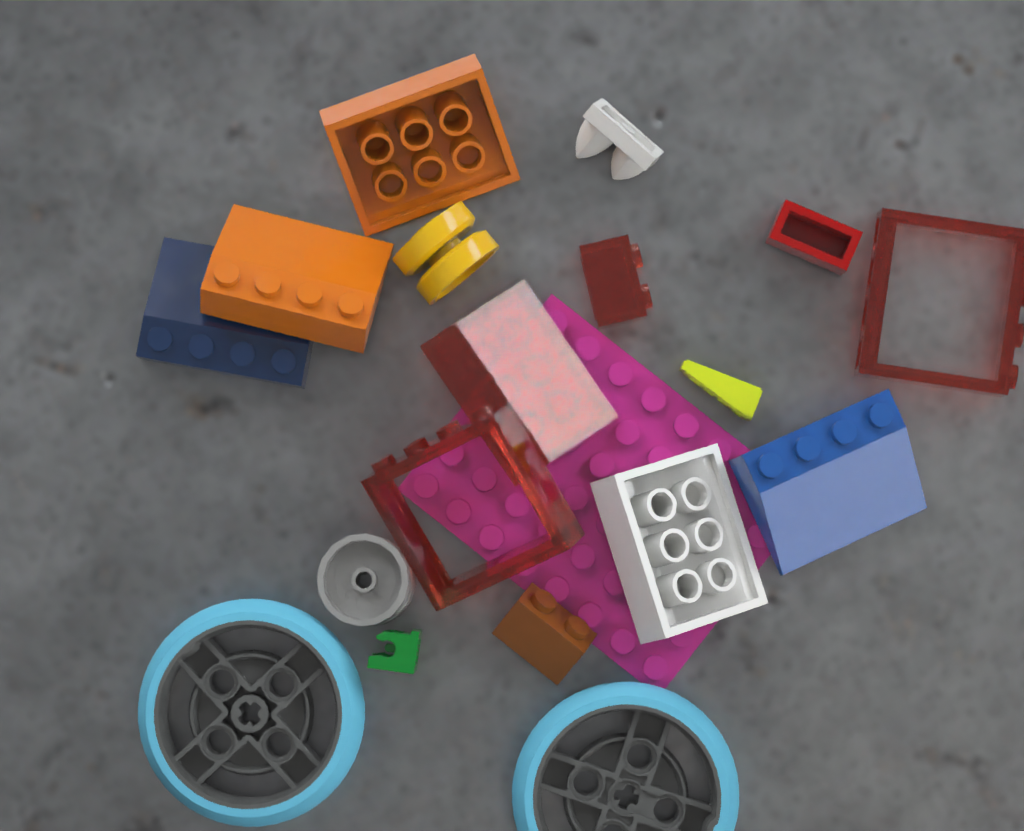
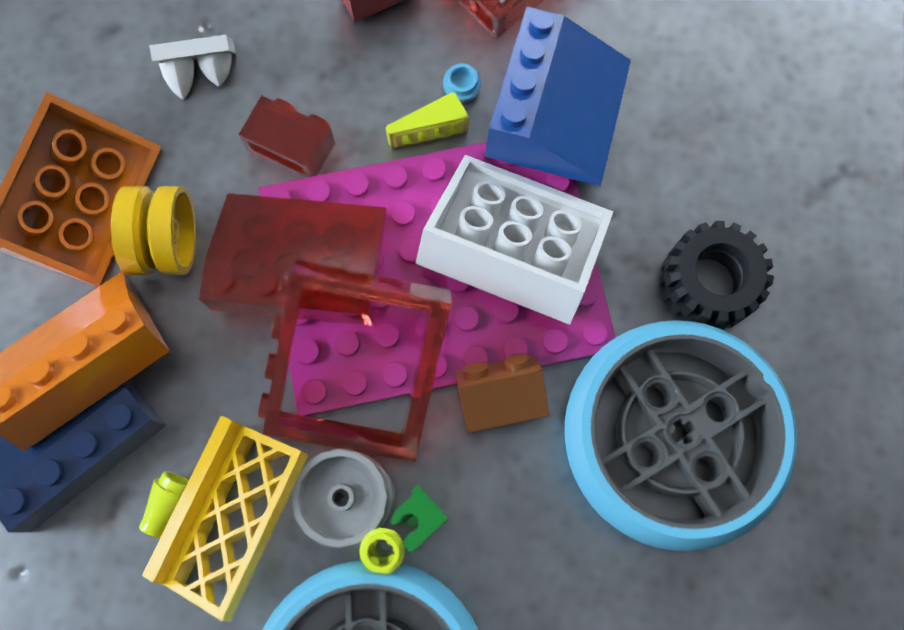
camera: 50 degrees left, 10 degrees down
none -> neon yellow cone [139,471,189,538]
none -> yellow fence [142,416,308,622]
none -> neon yellow cone [360,528,405,574]
none -> medium azure plate [443,63,481,102]
none -> black tyre [659,221,774,330]

